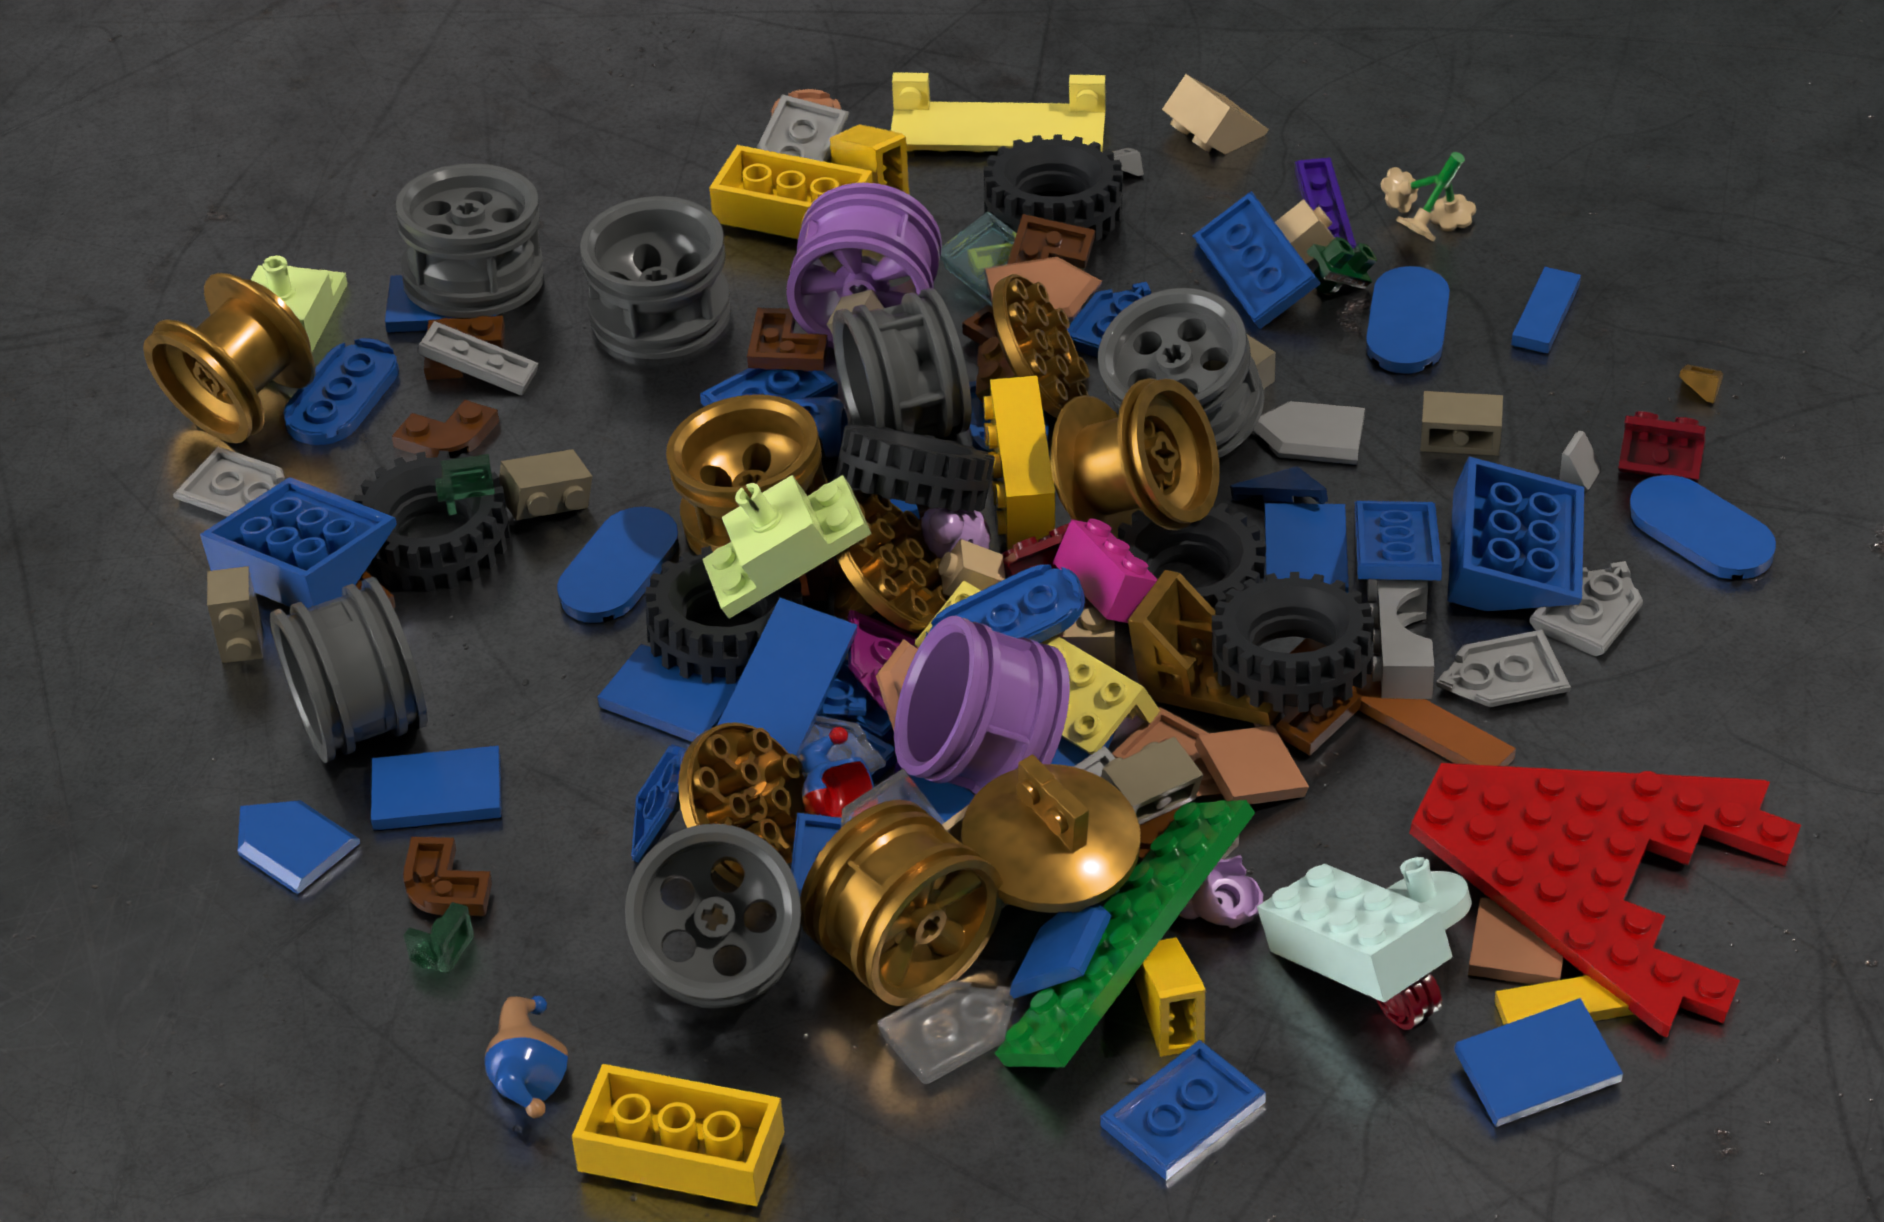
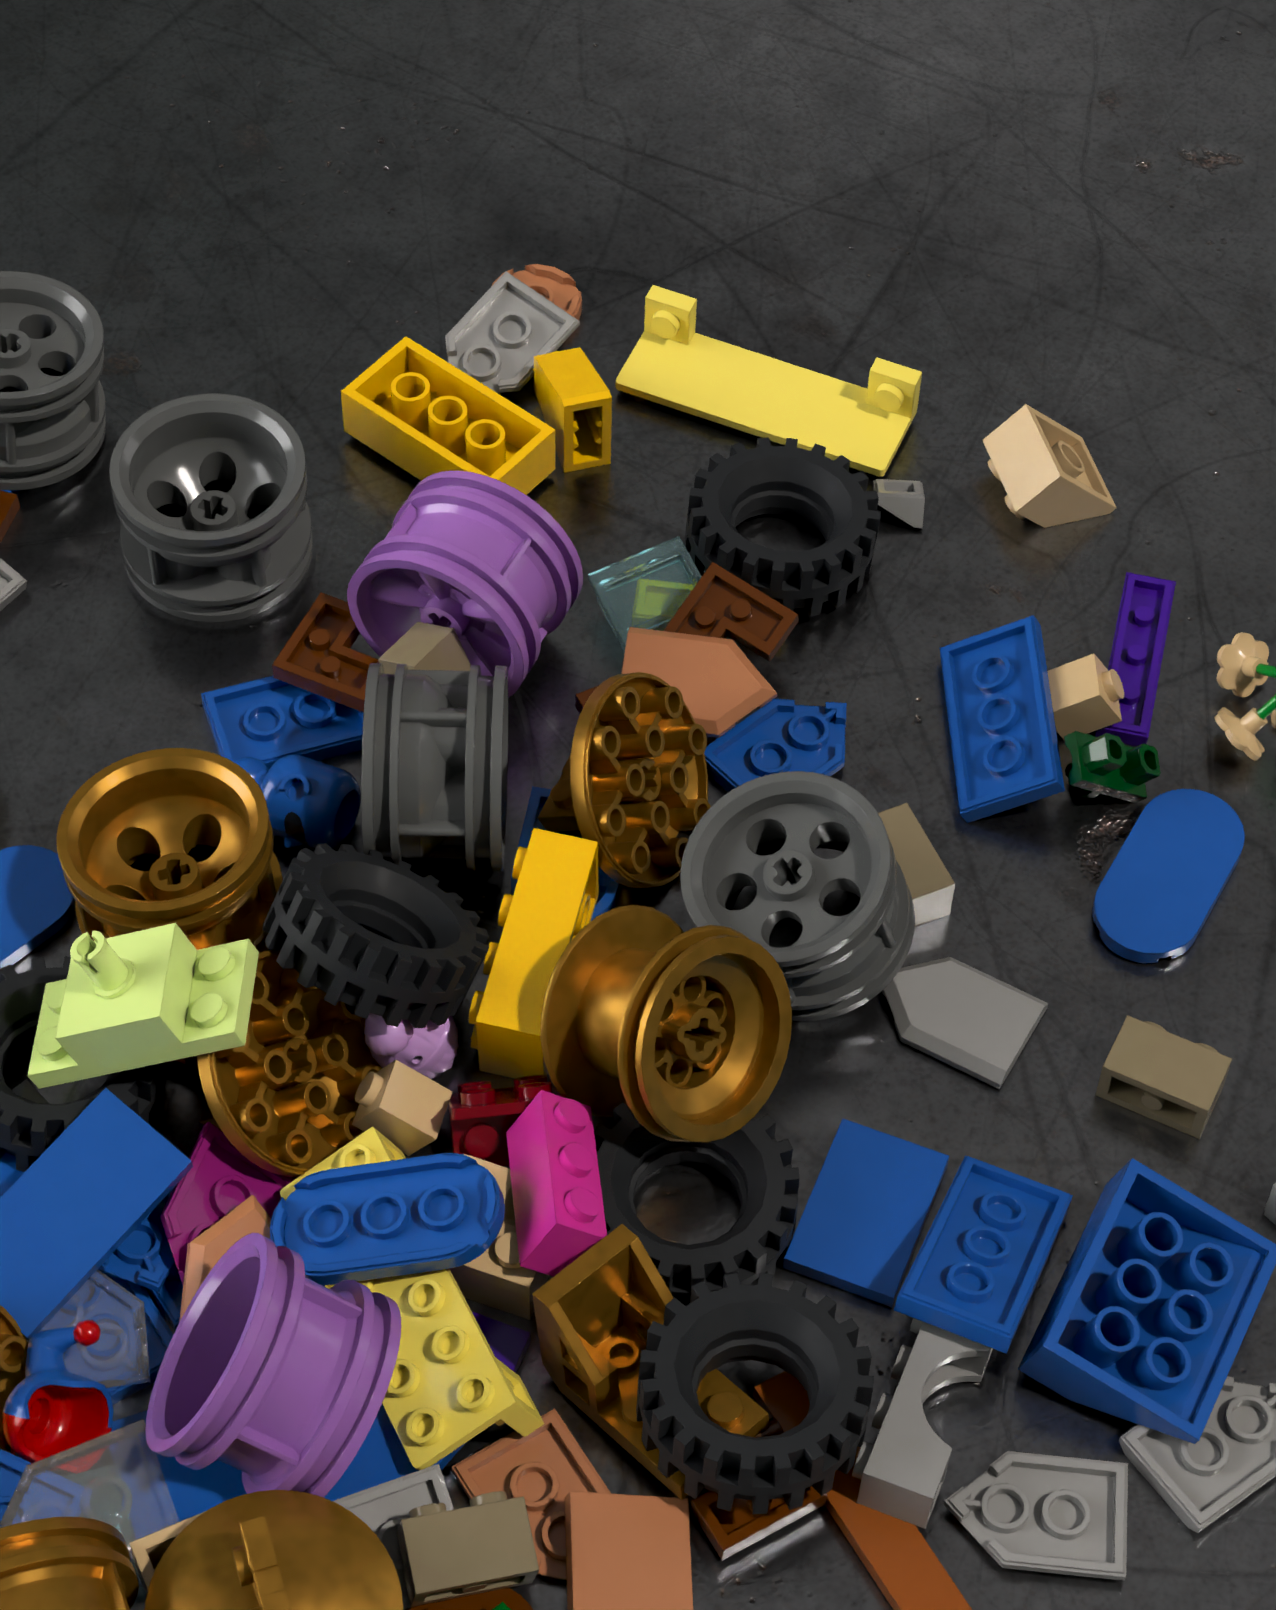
camera: 15 degrees right, 10 degrees up
dark blue tile [1230,466,1328,504] -> none

